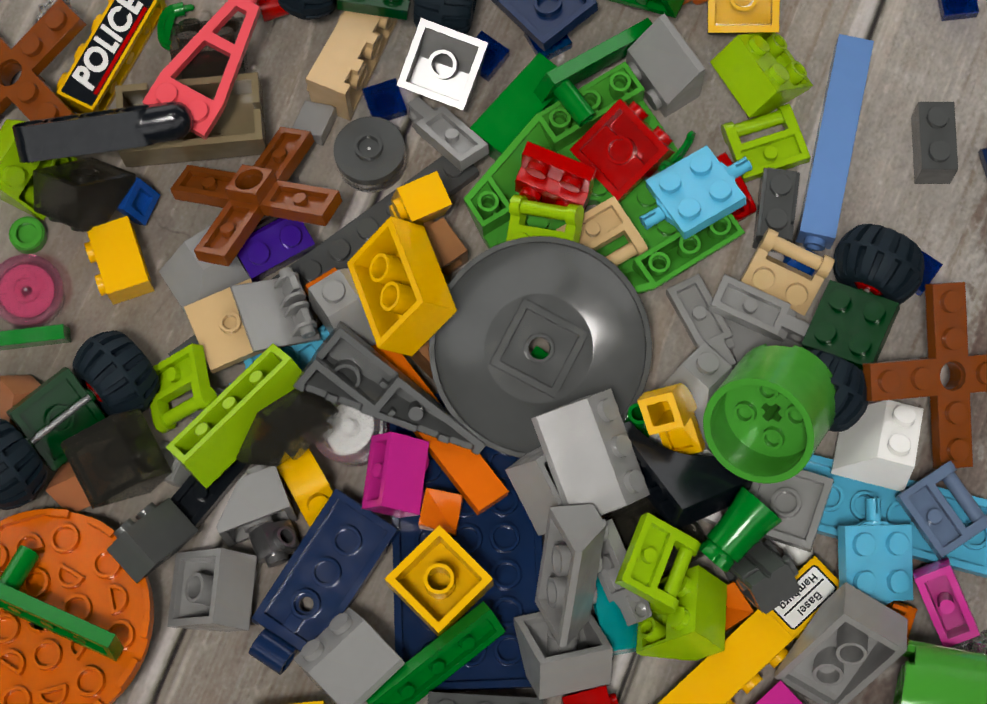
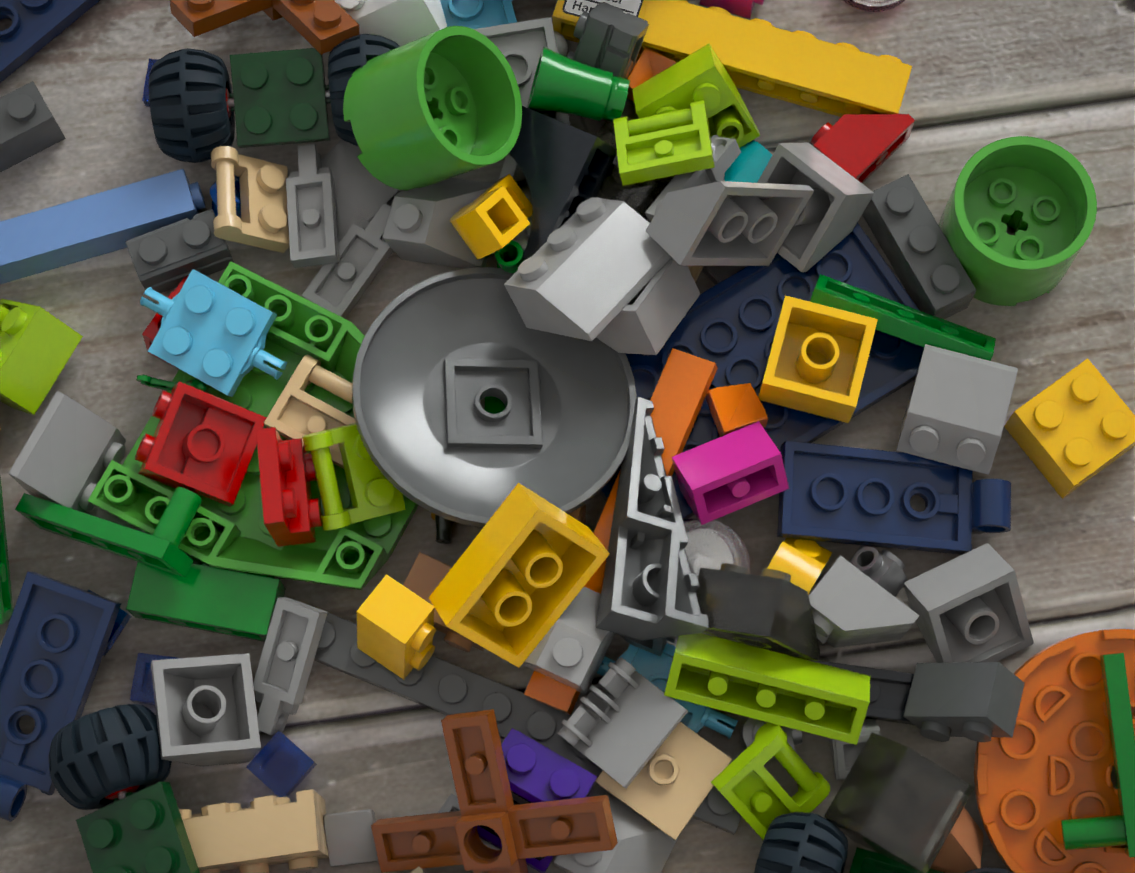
camera: 120 degrees left, 0 degrees up
dark grey piece [333,116,407,193] -> none
lime plate [721,104,811,183] -> none

